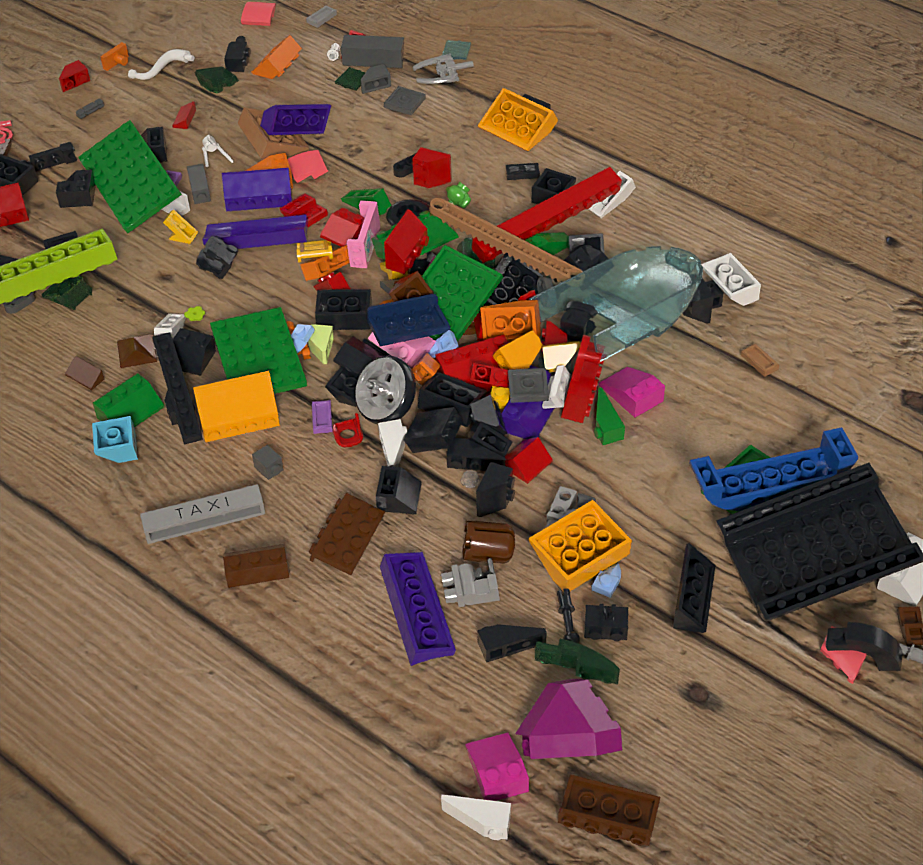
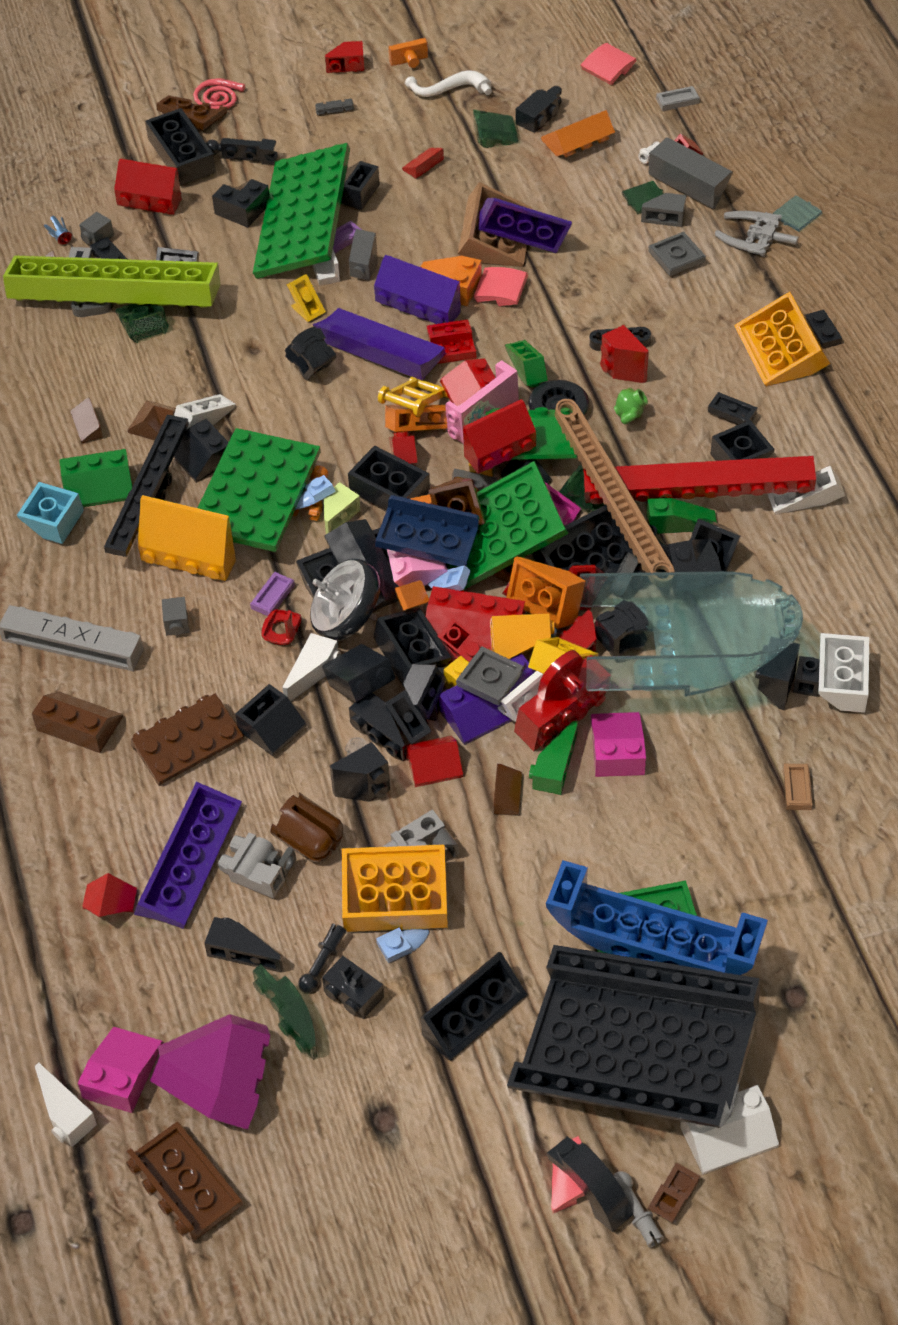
camera: 35 degrees right, 5 degrees up
lime plant [184,306,205,321] -> none
white plant [202,135,234,167] -> none
none -> red slope [82,873,138,917]
none -> reddish brown slope [494,764,522,815]

